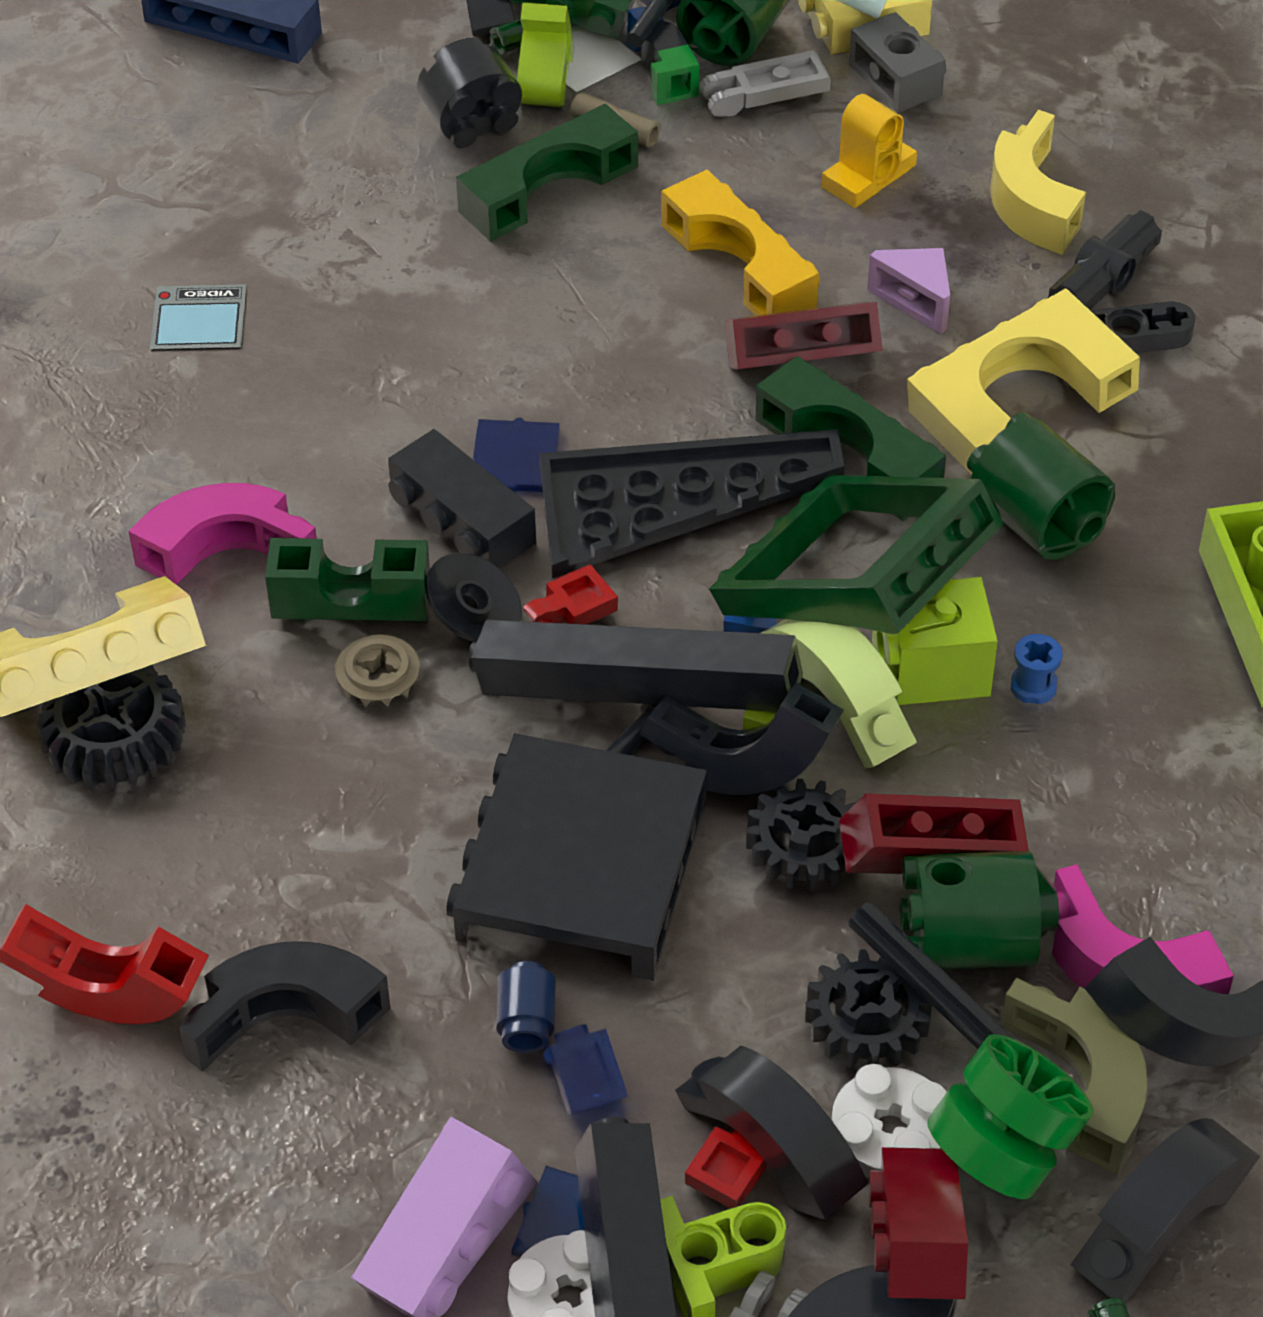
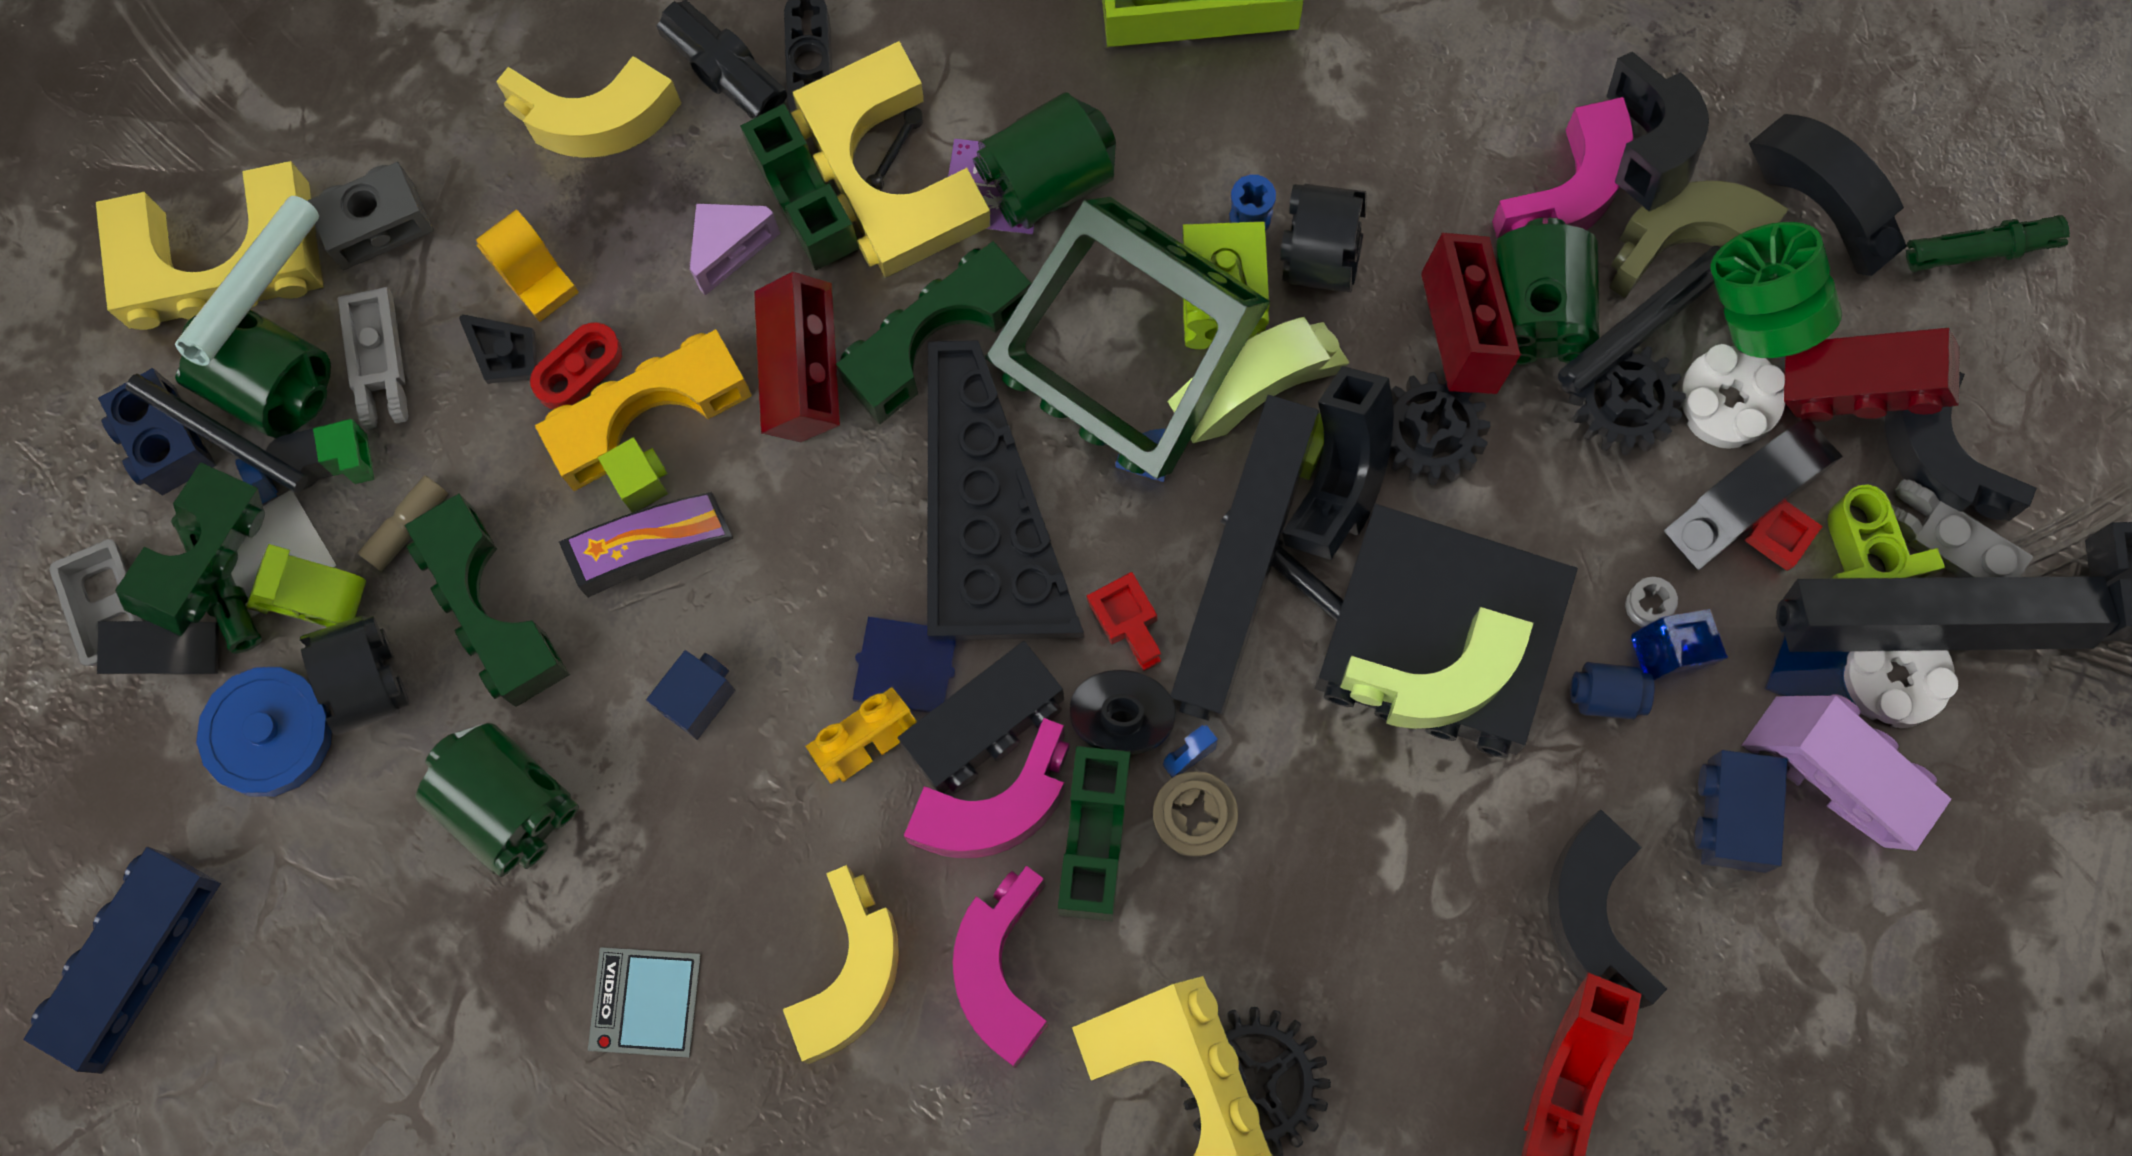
camera: 80 degrees left, 25 degrees up
none -> blue wheel [196,667,332,797]
none -> dark green cylinder [415,723,579,877]
none -> black piece [459,314,537,384]
none -> red plate [530,322,622,410]
none -> slope [559,492,733,598]
none -> lime plate [598,437,668,513]
none -> dark blue brick [646,650,736,740]
none -> dark green arch [740,104,859,271]
none -> light yellow arch [783,865,899,1064]
none -> yellow hinge [805,687,917,784]
none -> black hinge [865,107,923,191]
none -> dark pink arch [904,718,1070,858]
none -> blue tile [1163,725,1218,778]
none -> black brick [1280,184,1367,293]
none -> yellowish green arch [1340,607,1533,728]
none -> light grey bush [1625,576,1678,628]
none -> dark blue piece [1695,750,1788,873]

